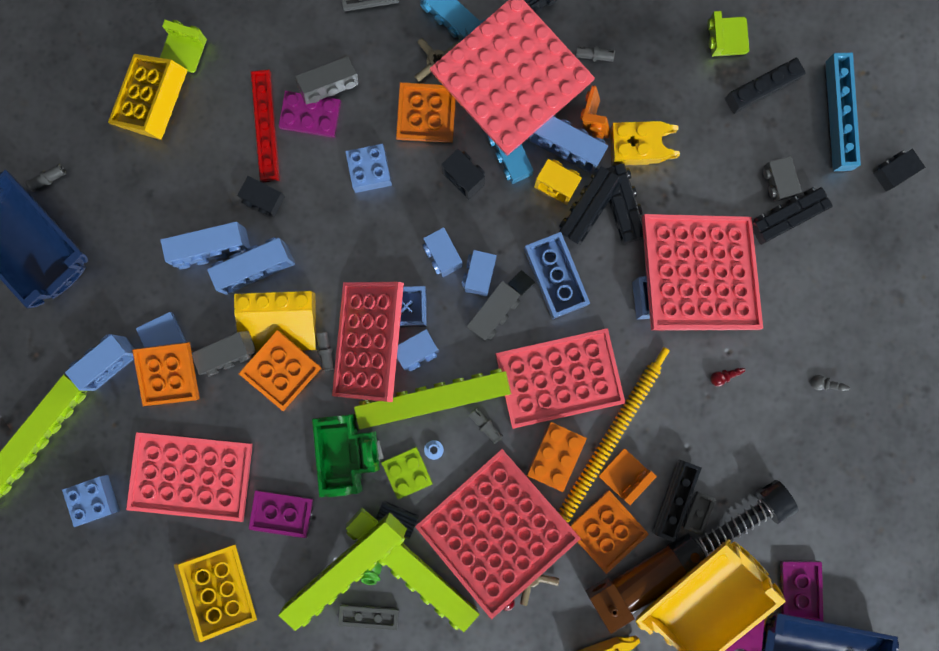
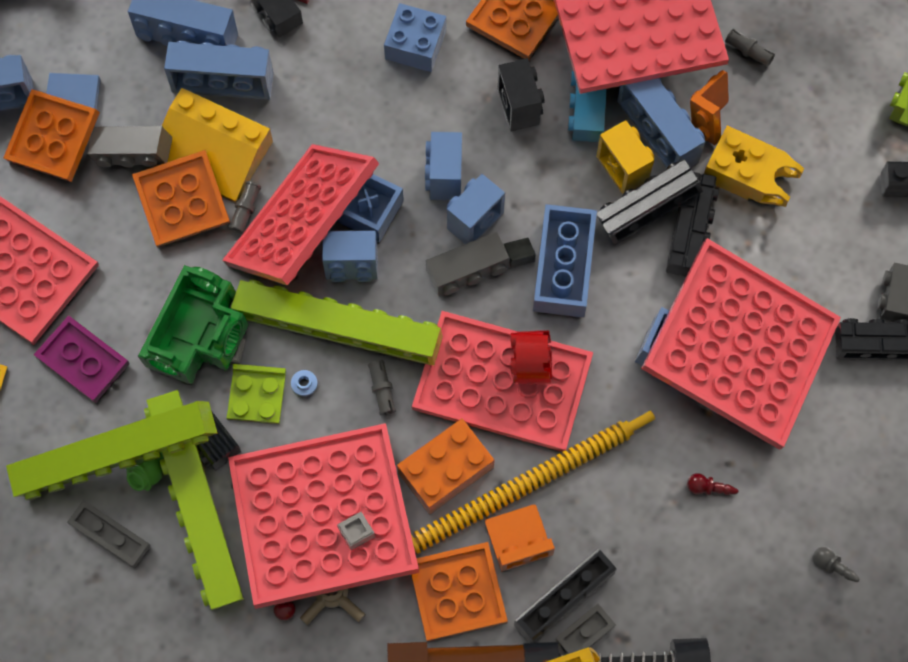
camera: 25 degrees right, 15 degrees down
none -> light grey tile [337,512,375,550]
none -> red brick [511,330,552,385]

